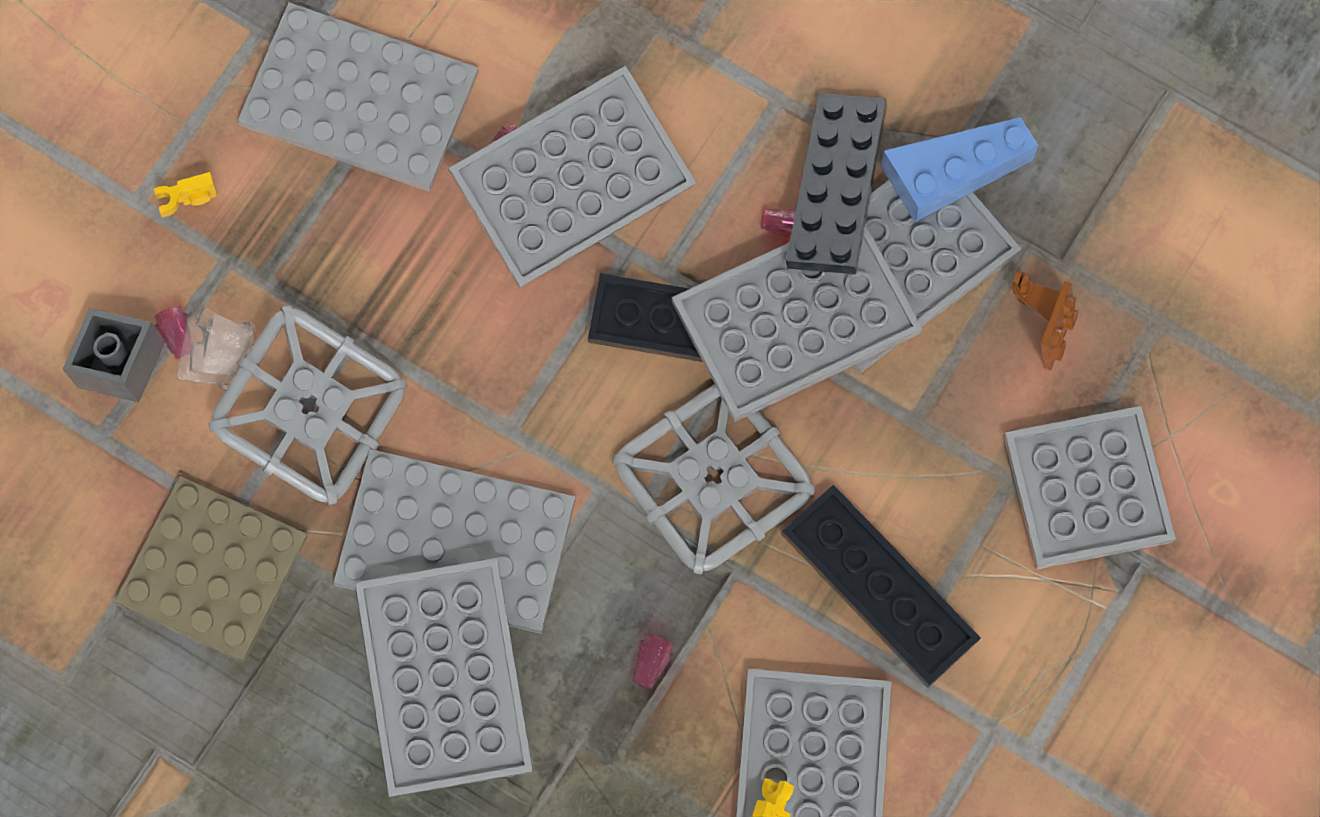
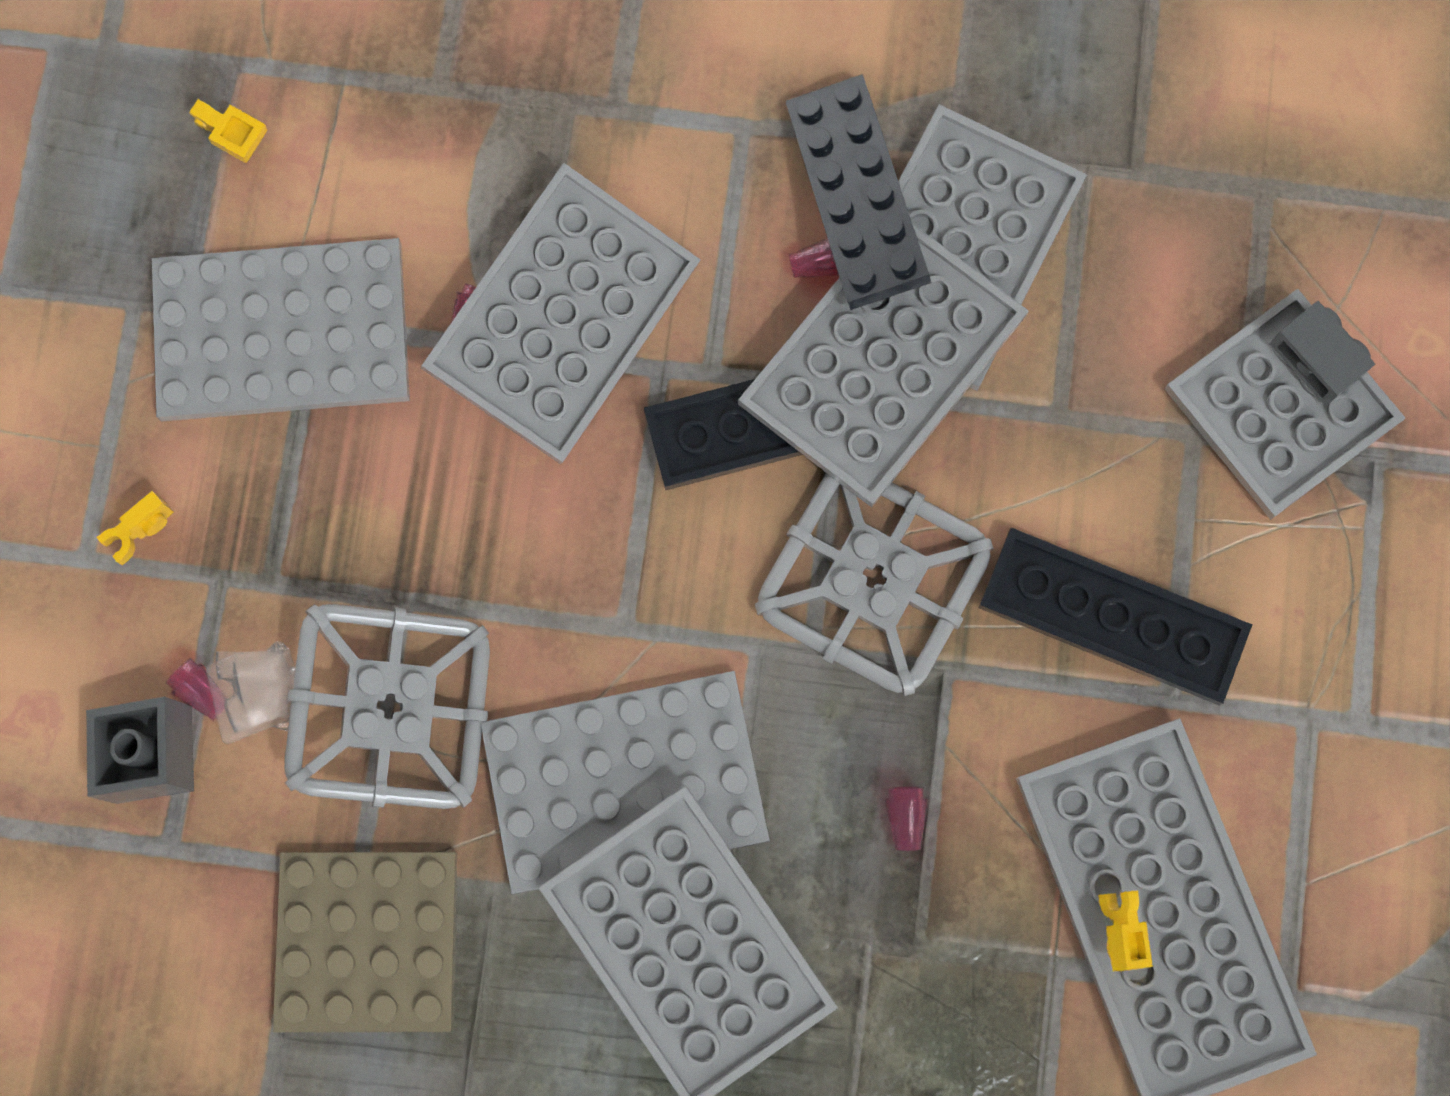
camera: 20 degrees left, 5 degrees up
medium blue wedge [880,117,1039,222] -> none
dark orange plate [1012,272,1078,370] -> none
none -> dark grey brick [1269,301,1375,407]

